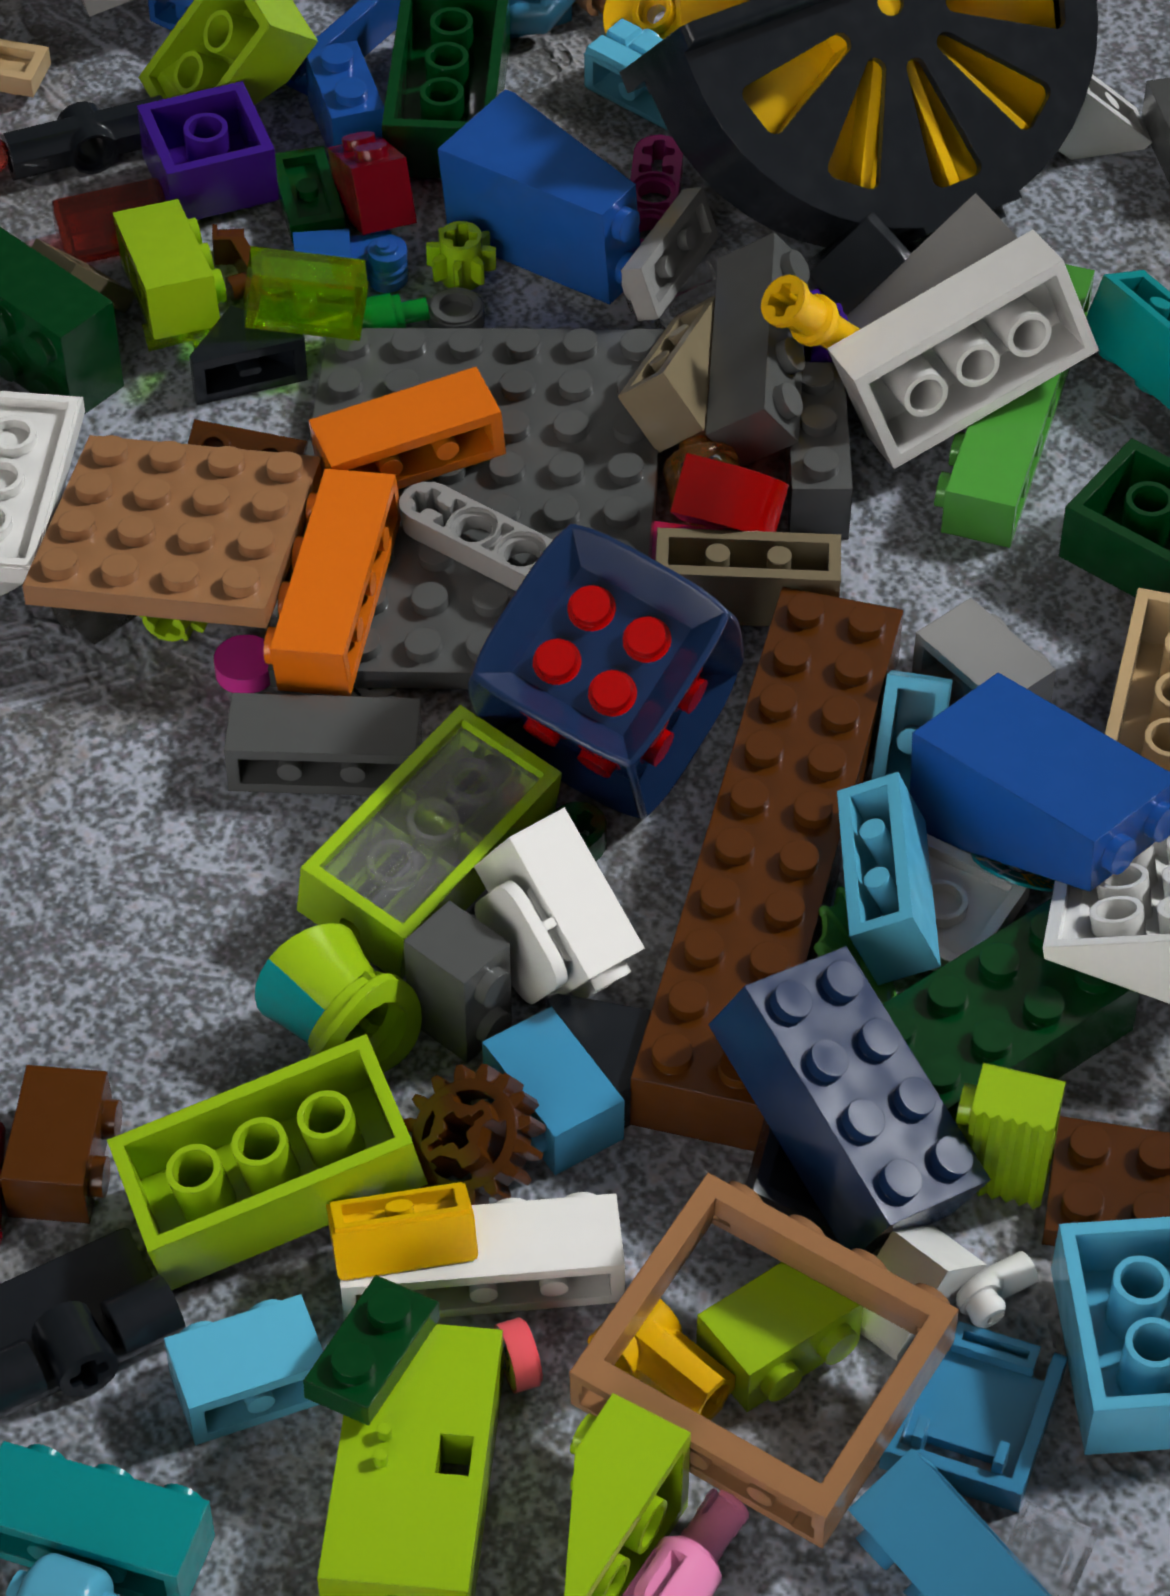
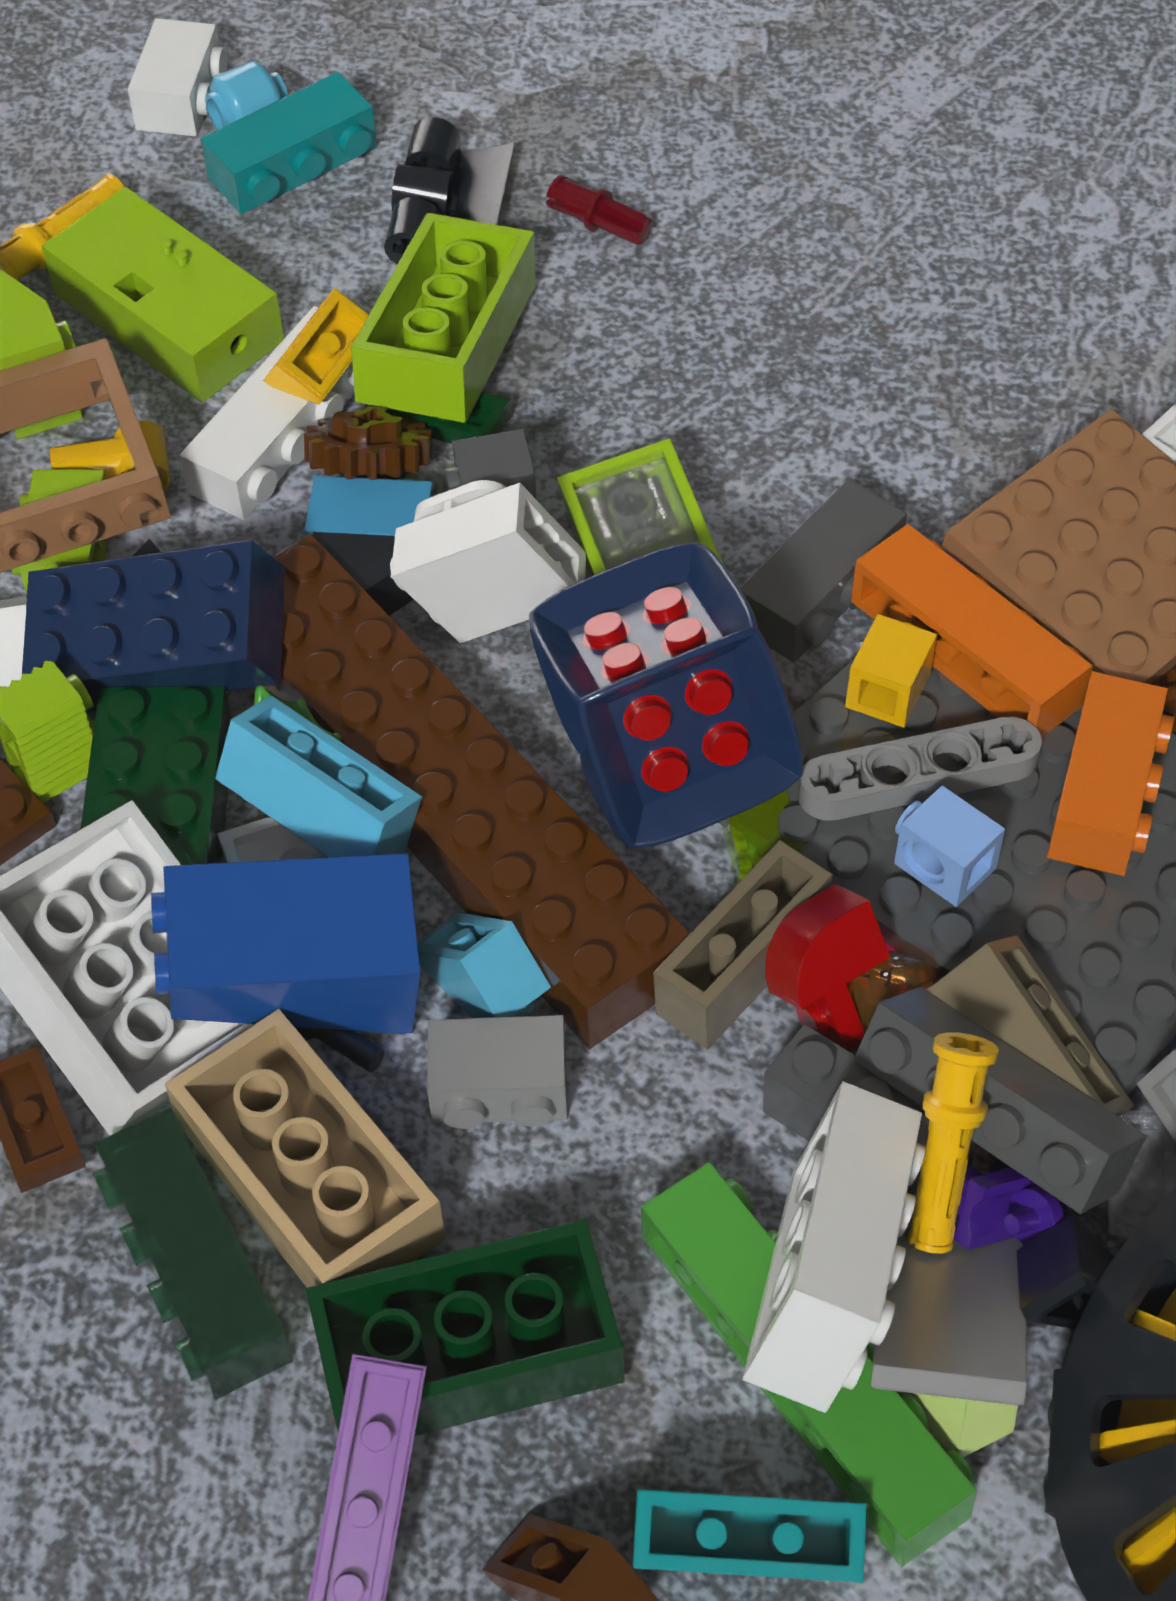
camera: 130 degrees right, 5 degrees up
reddish brown brick [0,1065,122,1224] -> none
medium azure brick [164,1294,323,1445] -> none
lime hat [255,923,422,1073] -> none
dark green plate [303,1275,440,1426] -> none
coral tile [494,1317,543,1394] -> none
none -> yellow brick [845,614,937,728]
none -> light blue brick [894,786,1005,907]

